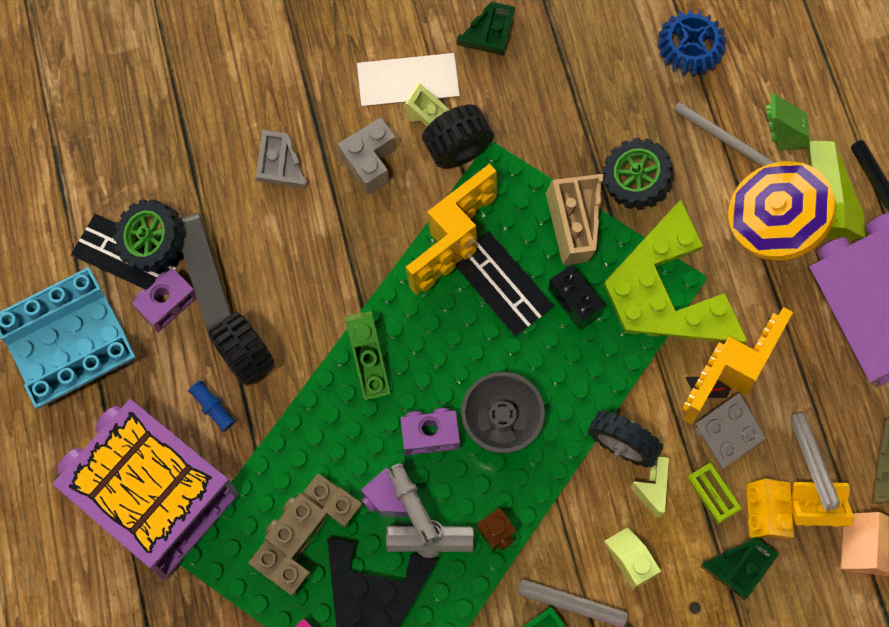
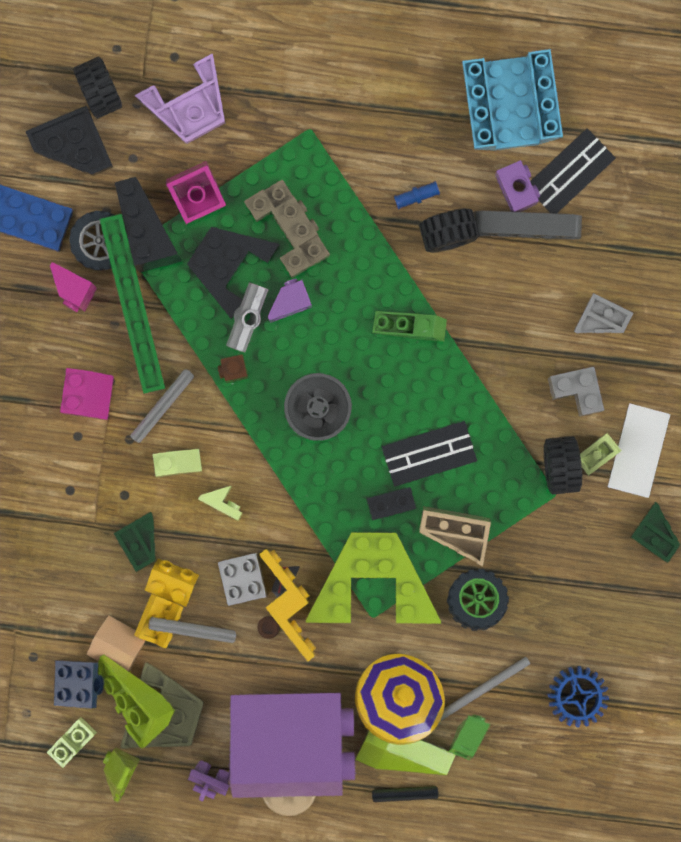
camera: 110 degrees right, 15 degrees up
brick [53,399,240,581] -> none
black wheel [113,199,185,272] -> none
light grey pin [386,463,440,546] -> none
medium lavender brick [400,408,460,456] -> none
yellow bracket [406,164,497,295] -> none
black wheel [587,410,663,468] -> none
lime tile [687,462,742,525] -> none
none -> reddish brown plate [257,616,280,639]

